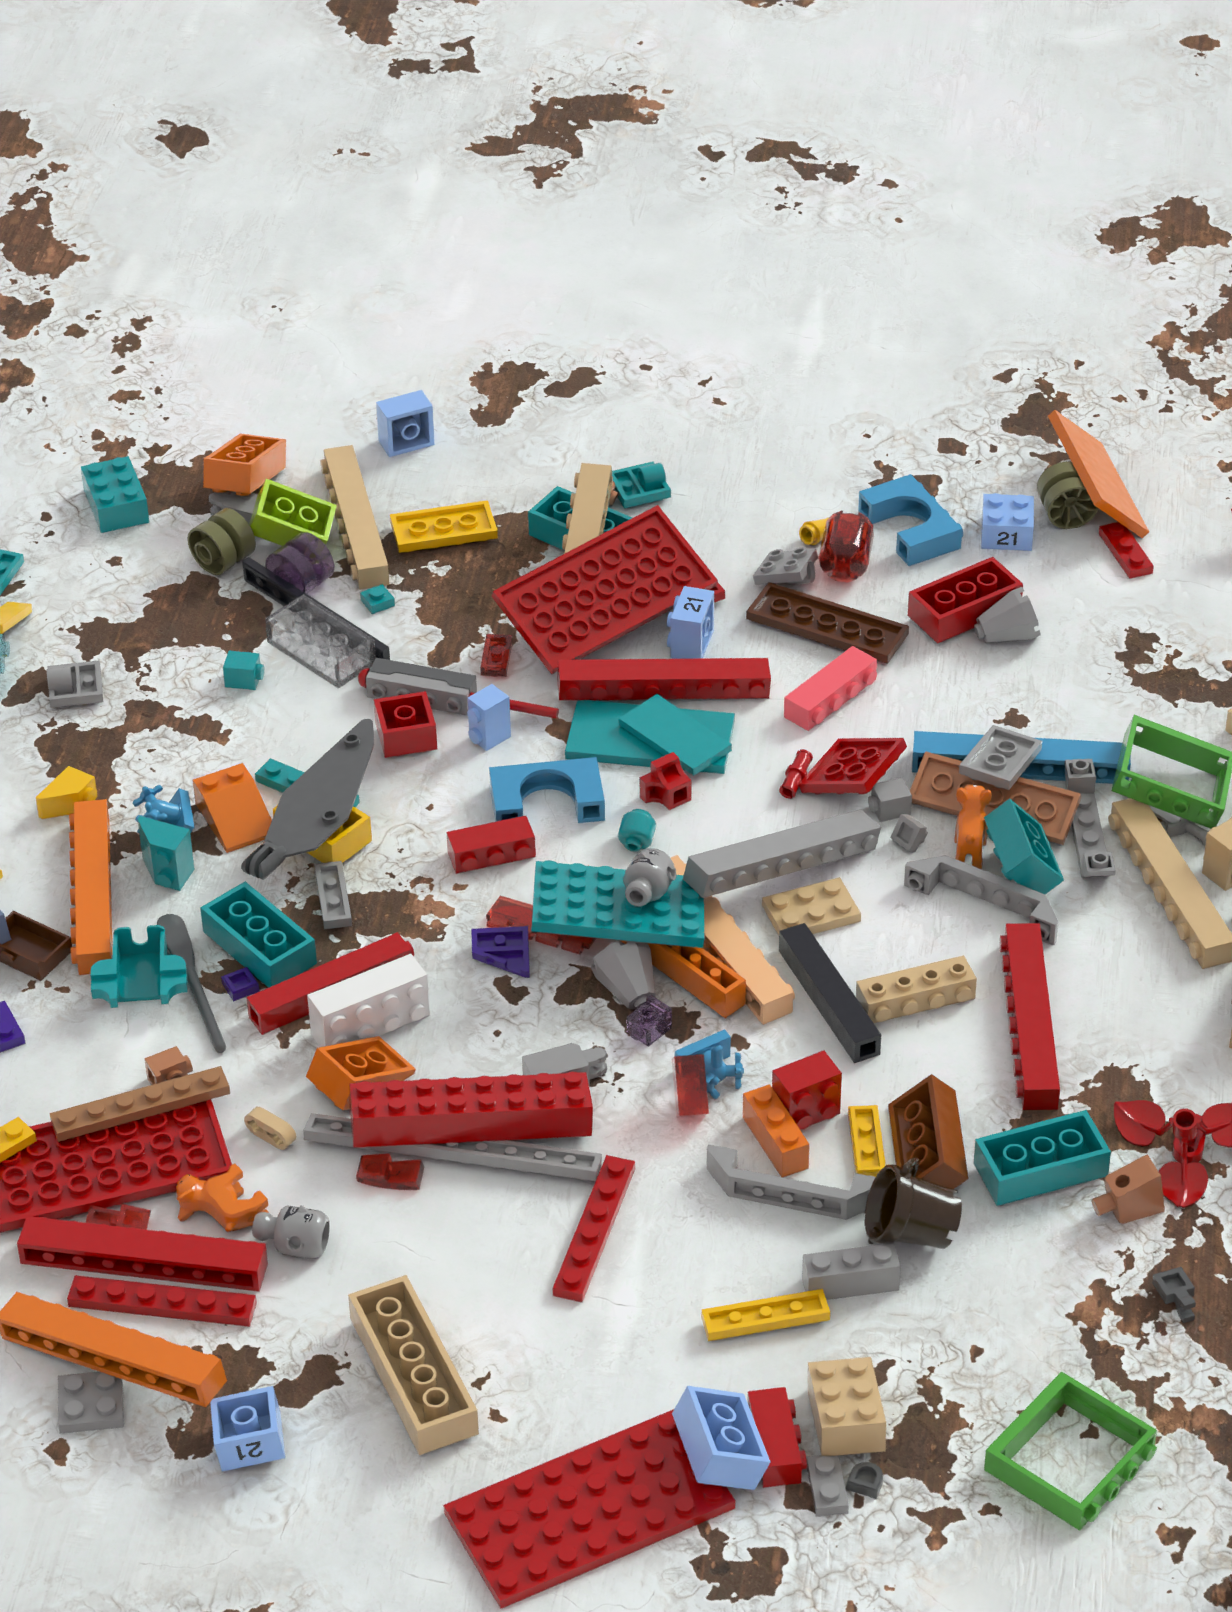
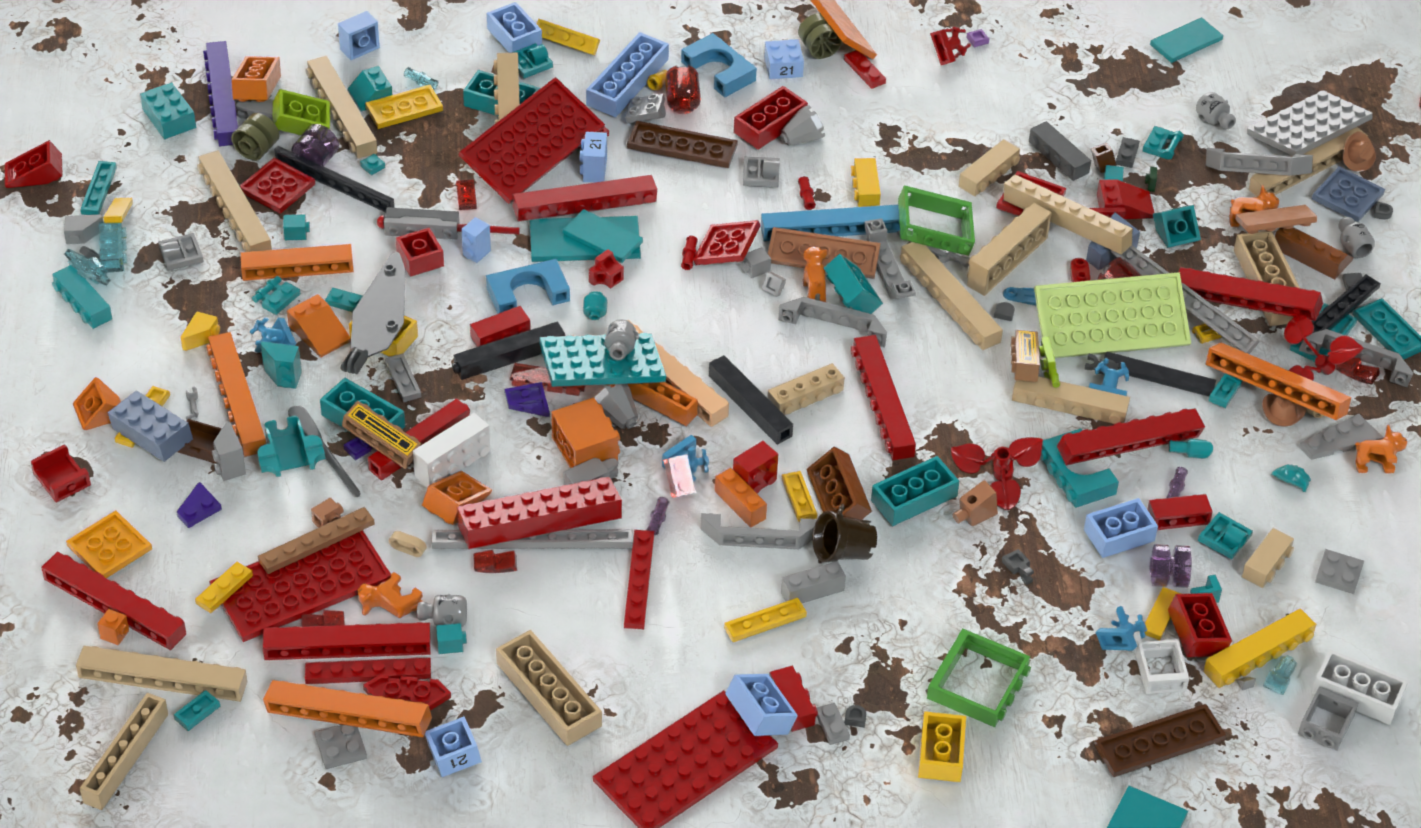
camera: 15 degrees left, 5 degrees up
clear brick [265,594,376,688] -> none
clear purple brick [627,994,672,1047] -> none
light grey brick [683,809,881,898] -> none
tan plate [762,877,861,935] -> none
coral brick [784,646,877,731] -> none
tan brick [808,1357,886,1457] -> none
light grey plate [959,725,1043,790] -> none
none -> light grey piece [186,386,199,420]
none -> tan brick [197,150,272,252]
none -> brick [203,41,238,147]
none -> light grey slope [212,421,246,481]
none -> red plate [240,158,315,214]
none -> orange brick [240,244,354,281]
none -> teal plate [252,276,301,315]
none -> brick [342,401,421,469]
none -> teal slope [348,66,393,111]
none -> red plate [363,674,451,711]
none -> clear light blue pin [404,67,439,90]
none -> teal brick [436,623,467,654]
none -> black brick [452,321,565,380]
none -> light blue brick [487,2,542,53]
none -> yellow plate [537,18,600,56]
none -> orange container [551,397,620,468]
none -> light blue brick [586,32,669,117]
none -> clear purple pin [647,497,670,535]
none -> light grey plate [743,156,780,187]
none -> red pin [798,176,816,210]
none -> yellow brick [851,158,881,207]
none -> yellow brick [918,711,966,782]

